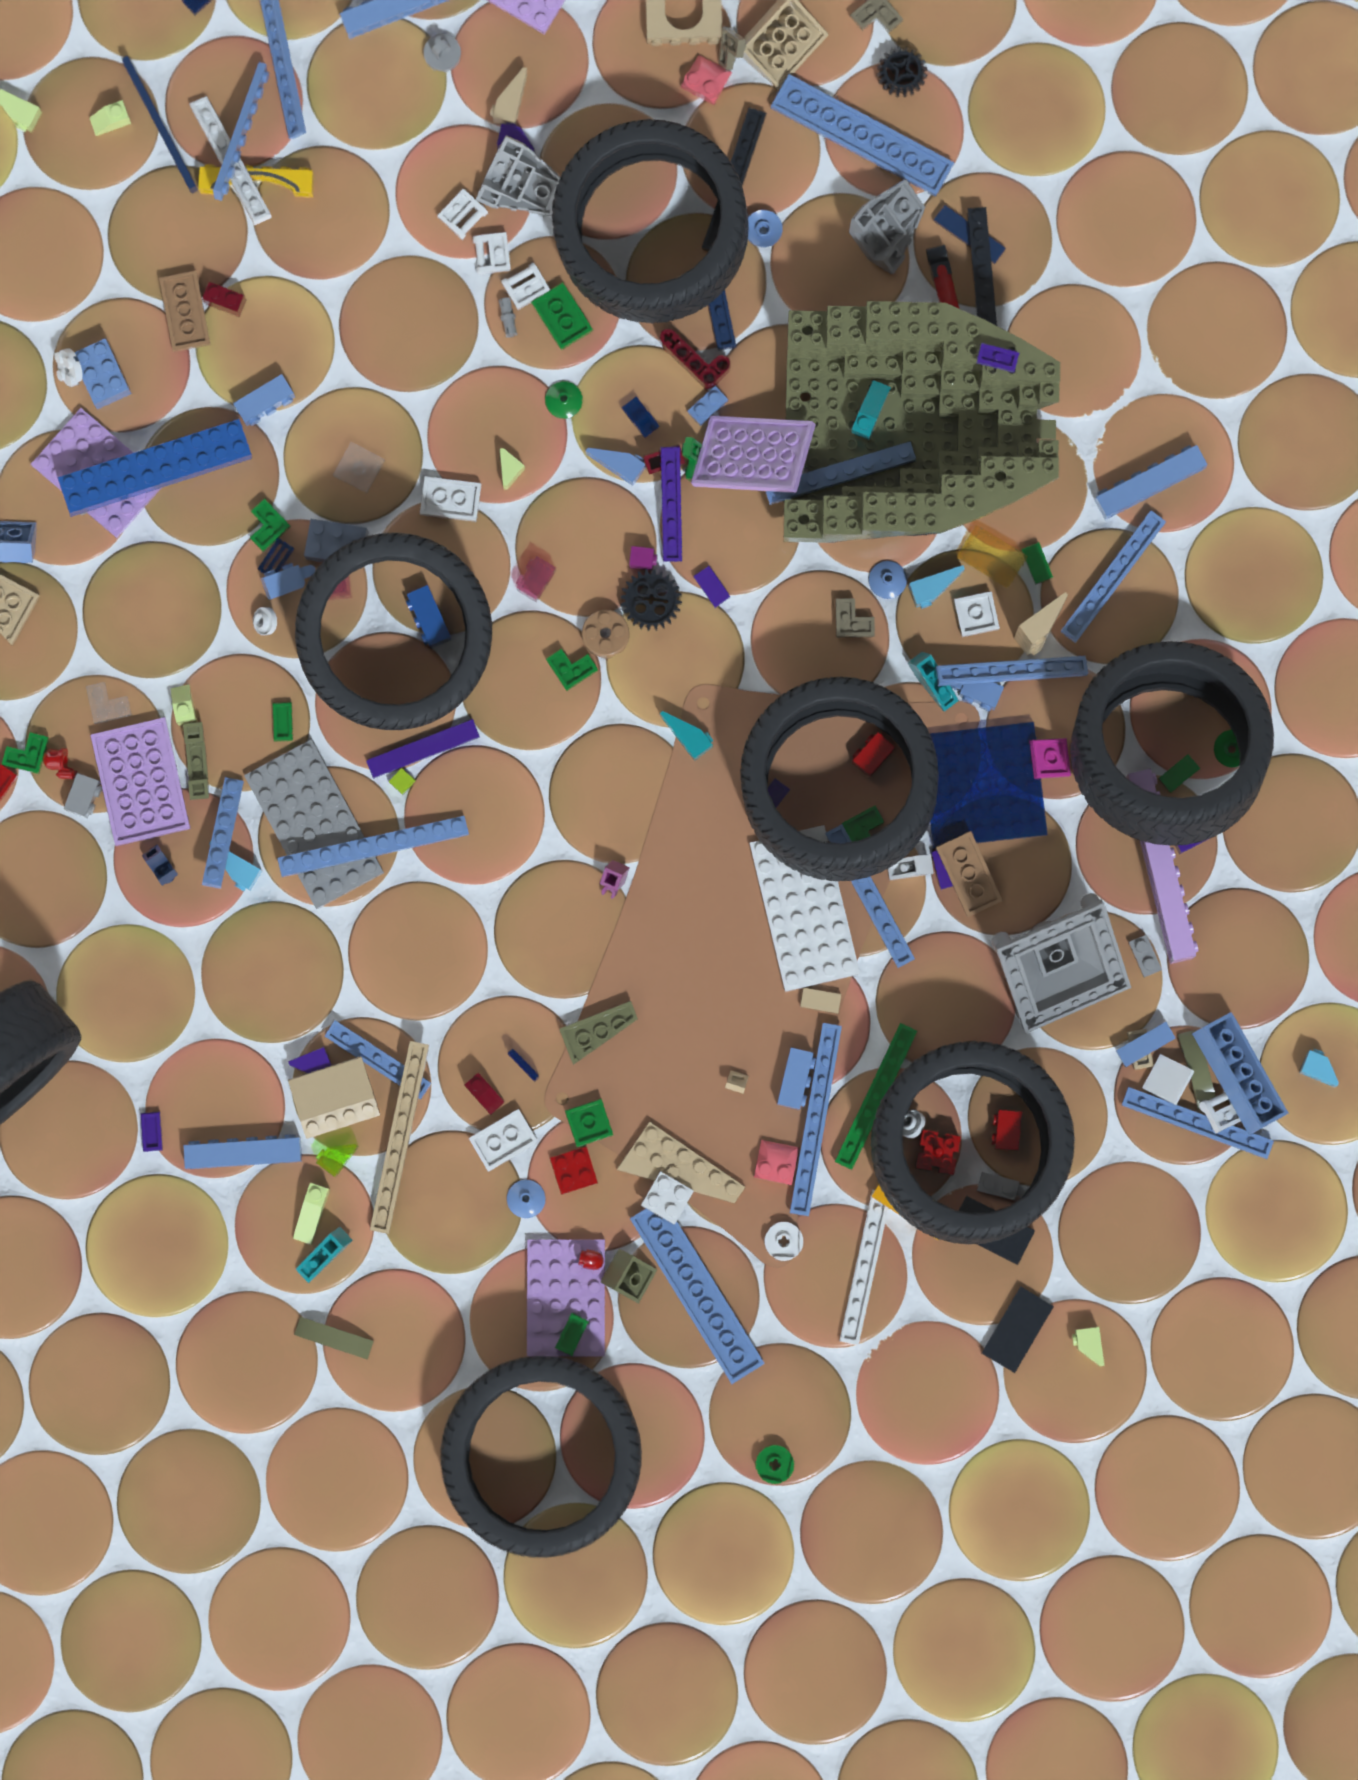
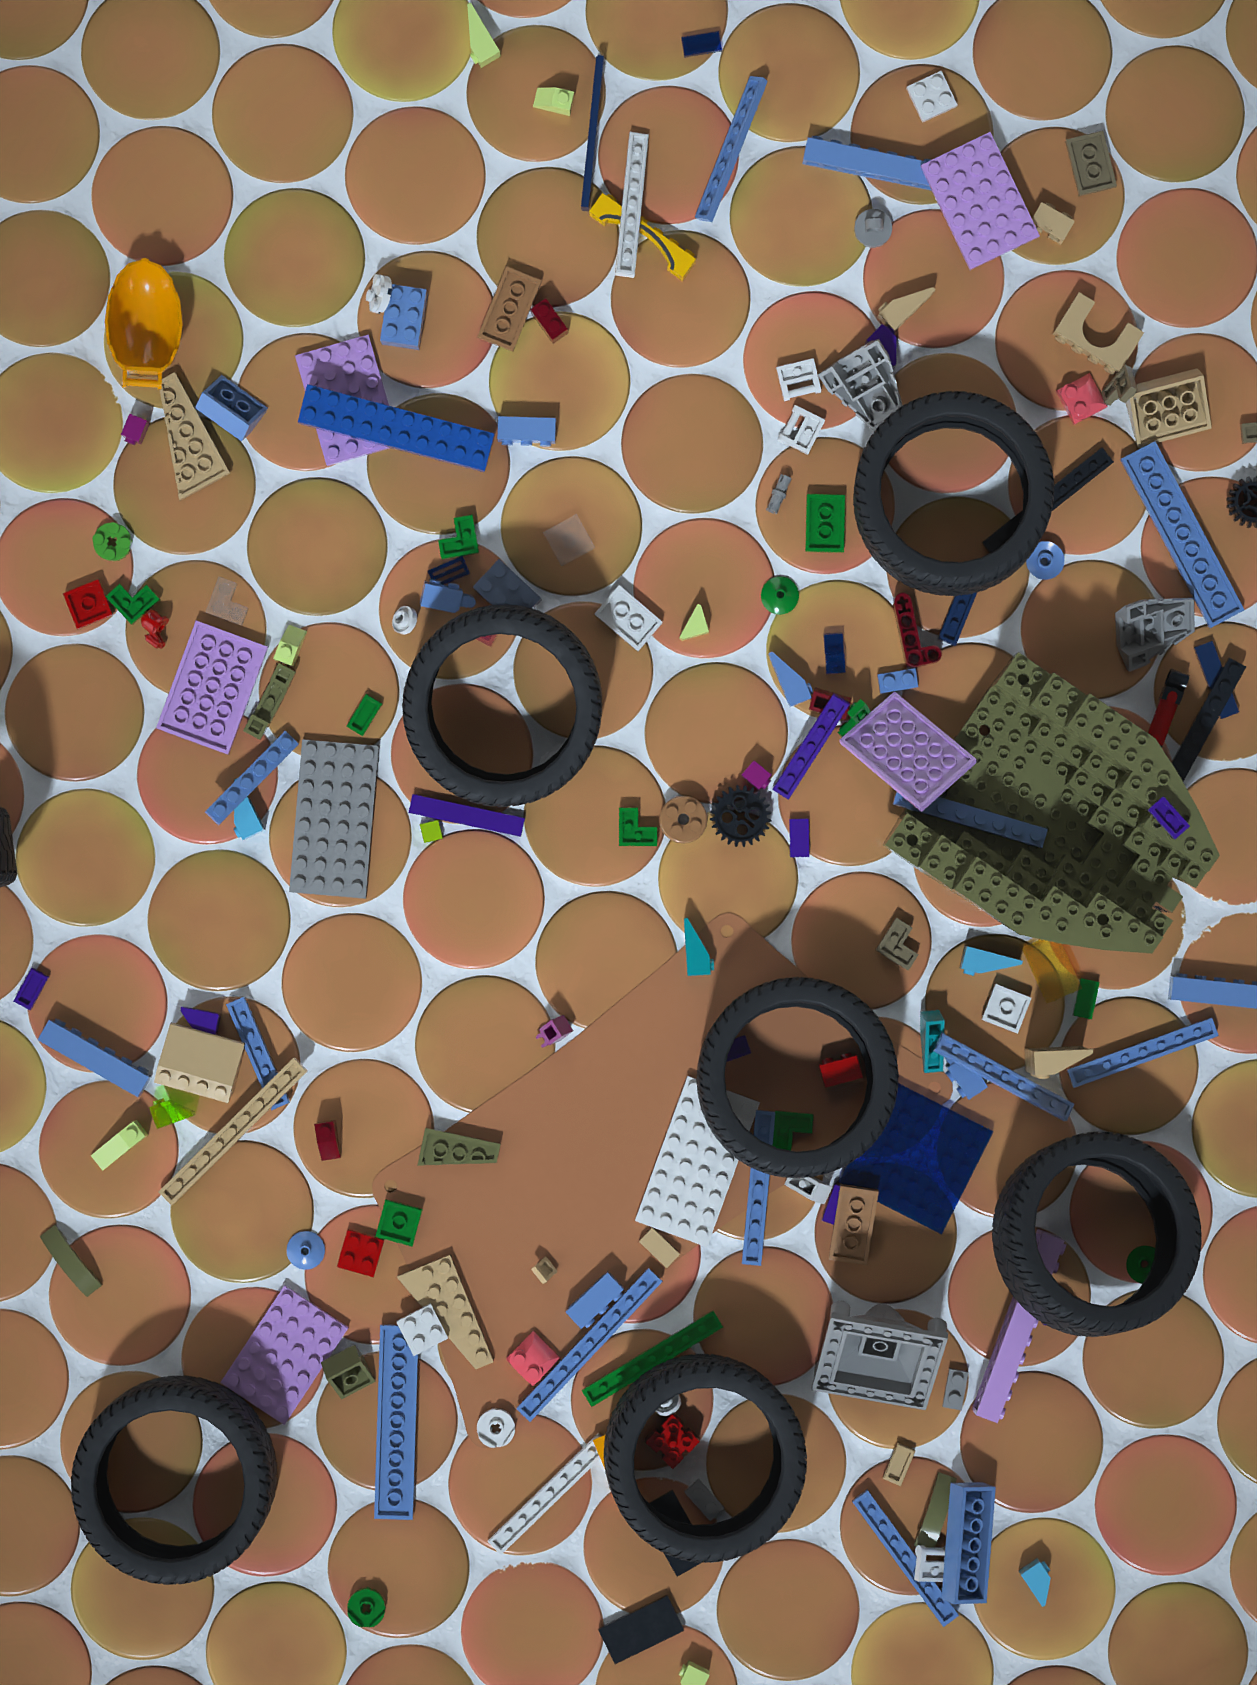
camera: 30 degrees right, 5 degrees up
light grey brick [64,773,102,819] -> none
dark blue brick [142,844,178,886] -> none
medium blue plate [213,62,269,201] -> none
medium blue plate [277,816,469,877] -> none
teal slope [296,1227,353,1283] -> none
blue brick [406,585,452,649] -> none
white plate [469,1109,538,1172] -> none
white plate [501,262,550,310] -> none
clear blue tile [507,1049,539,1082] -> none
clear pink brick [516,556,556,603] -> none
green tile [555,1313,589,1356] -> none
red piece [579,1249,604,1270] -> none
teal slope [852,380,891,440] -> none
medium blue dish [869,561,907,599] -> none
red brick [991,1110,1022,1151] -> none
dark pink tile [1030,738,1071,779] -> none
medium blue tile [1116,1022,1175,1067] -> none
white tile [1142,1054,1194,1105] -> none
green tile [1158,754,1200,793] -> none

